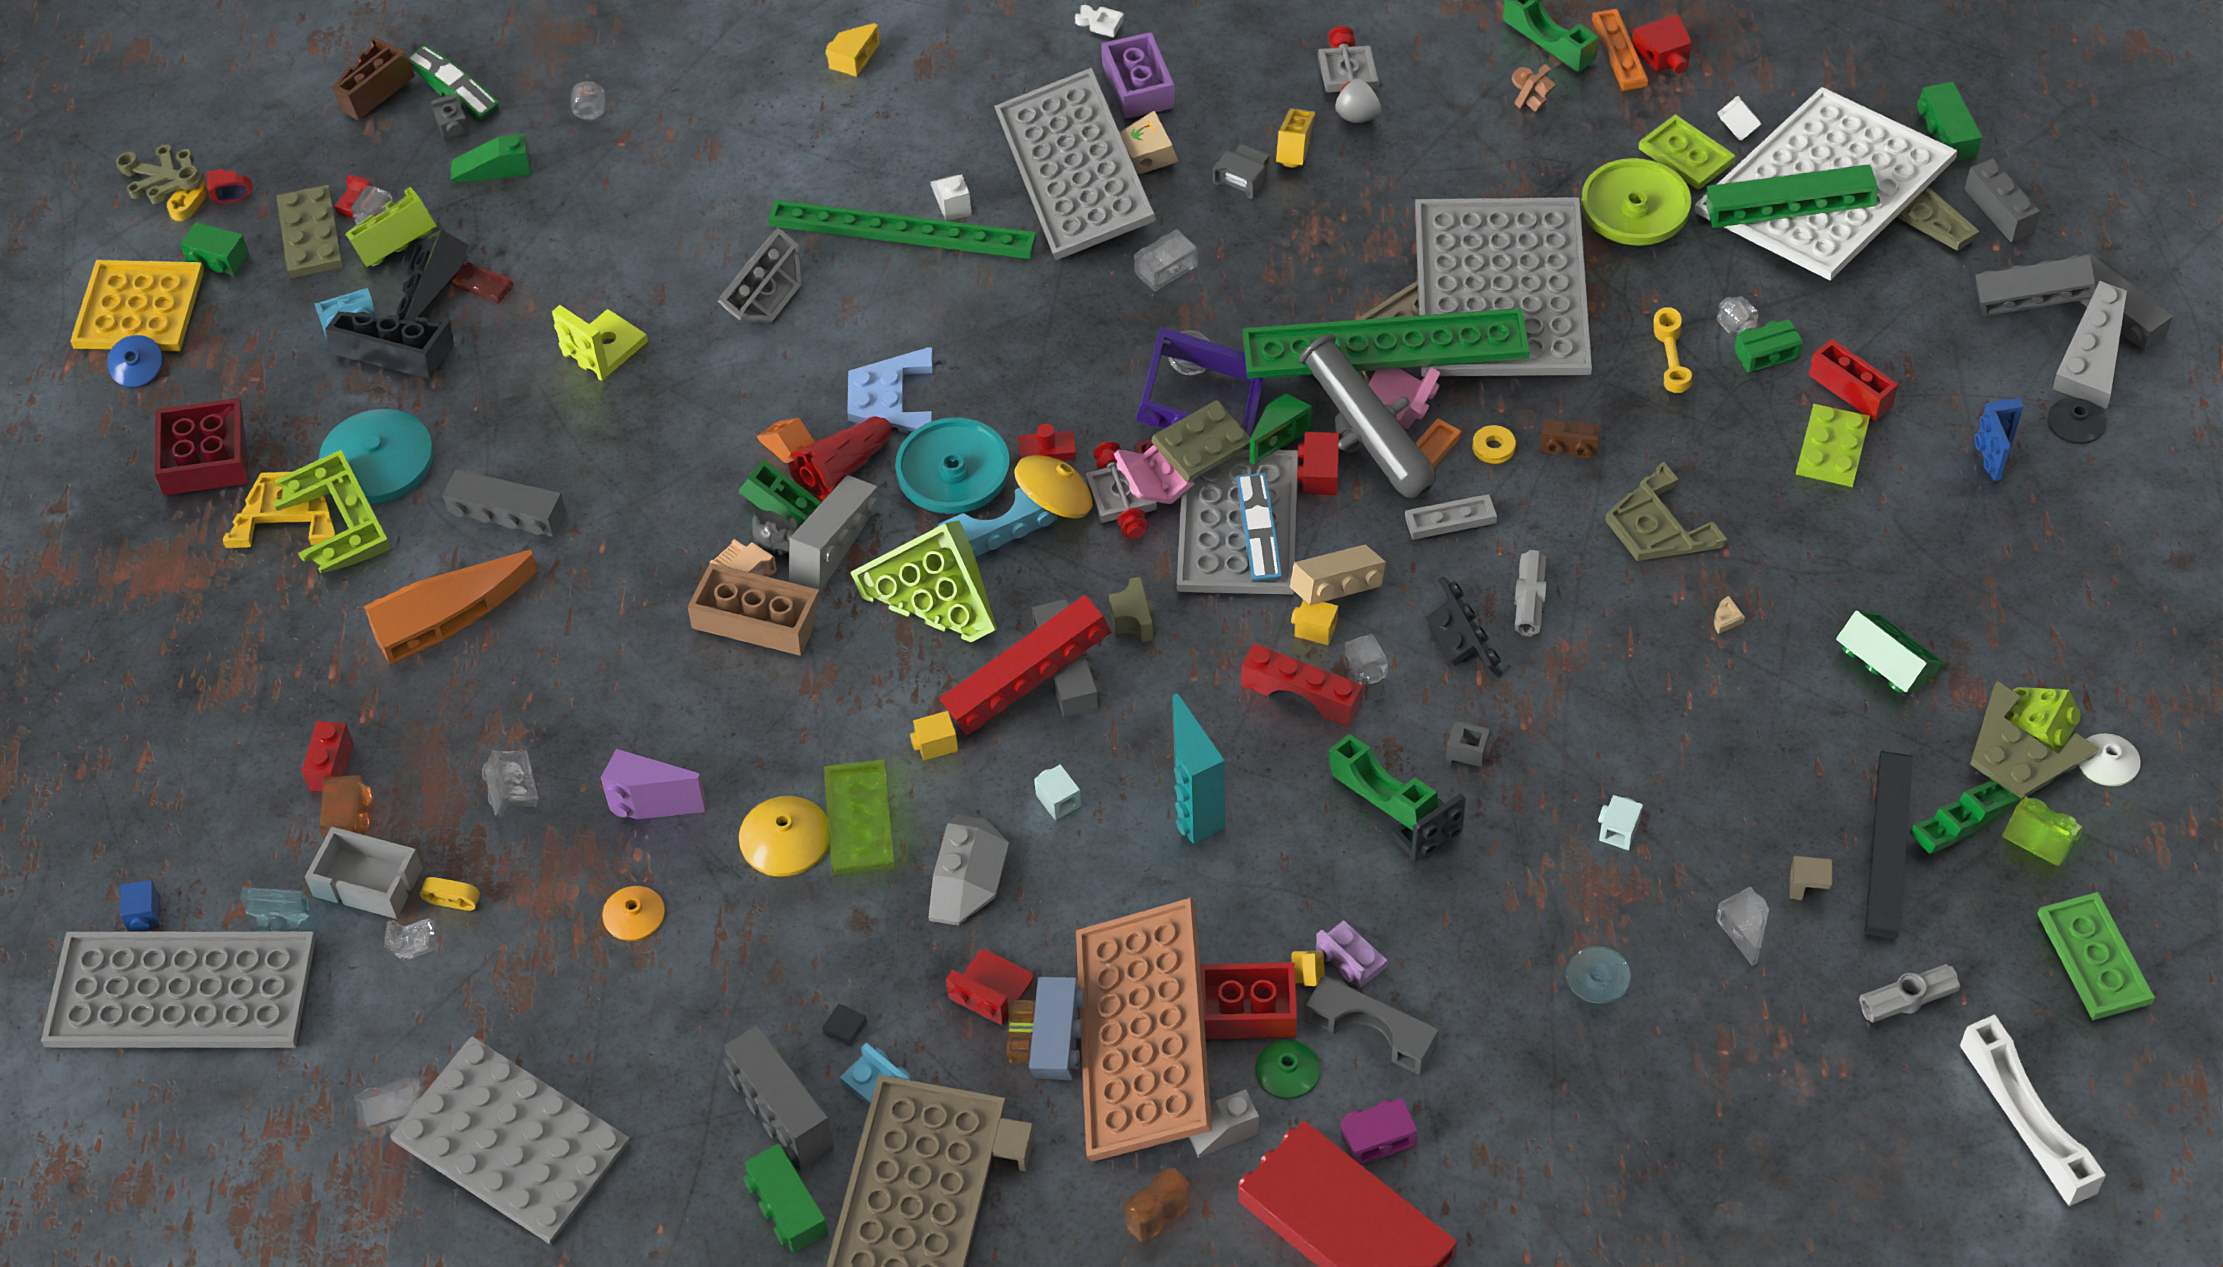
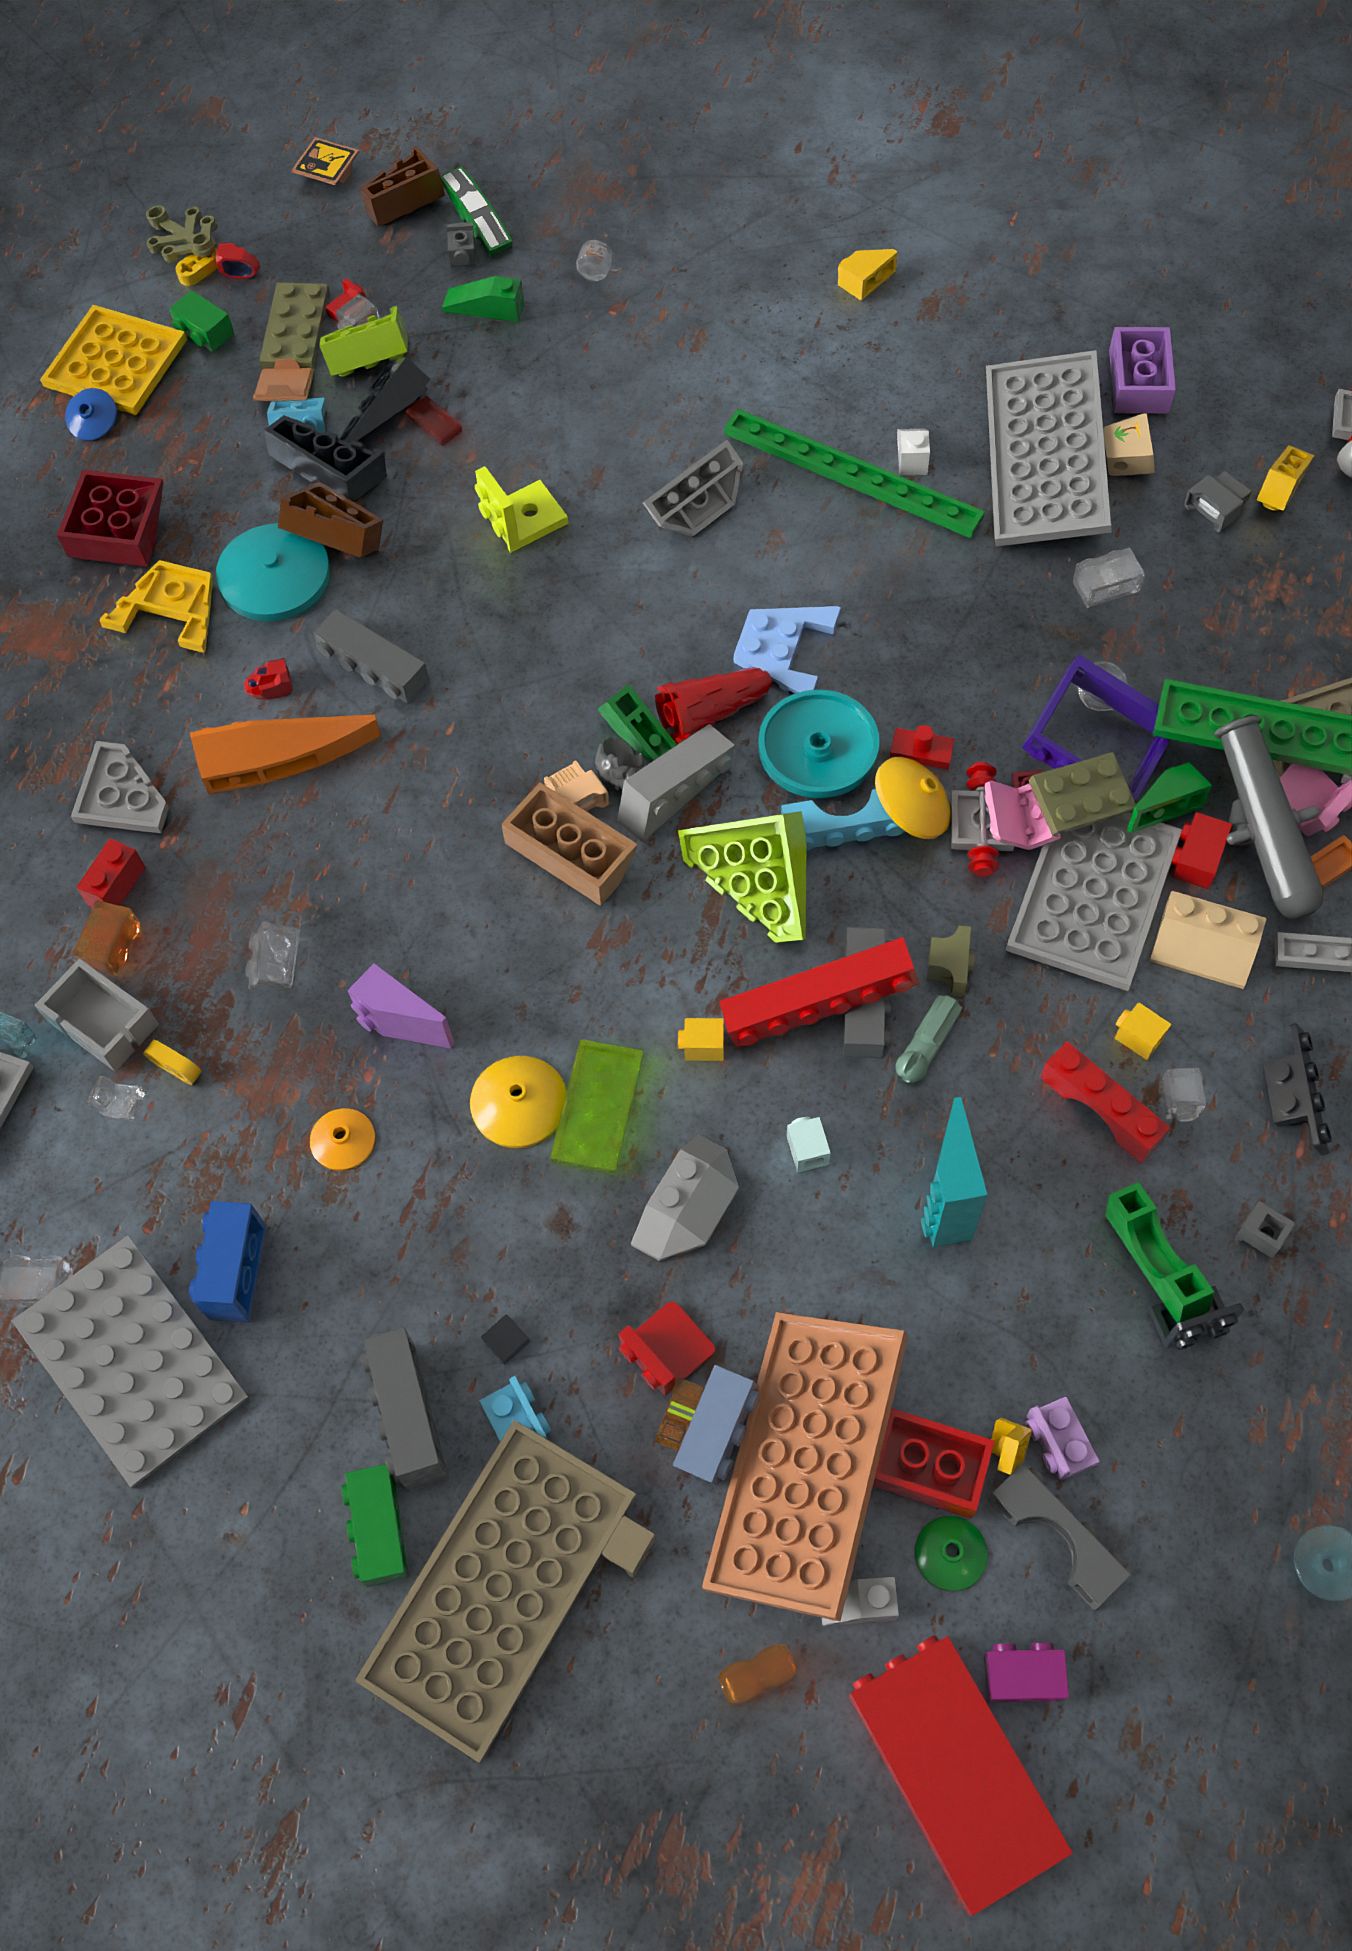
camera: 20 degrees right, 10 degrees up
lime wedge [274,450,391,573] -> none
orange slope [756,417,815,463] -> none
white plate [1075,5,1124,37] -> none
slope [1236,473,1281,582] -> none
tan brick [1290,544,1386,605] -> none
none -> light grey plate [71,741,169,834]
none -> blue brick [189,1201,267,1323]
none -> red rock [244,658,293,700]
none -> nougat piece [253,359,315,401]
none -> reddish brown wedge [278,481,383,558]
none -> piece [291,137,359,185]
none -> sand green piece [896,995,963,1083]
none -> tan slope [1149,891,1266,989]

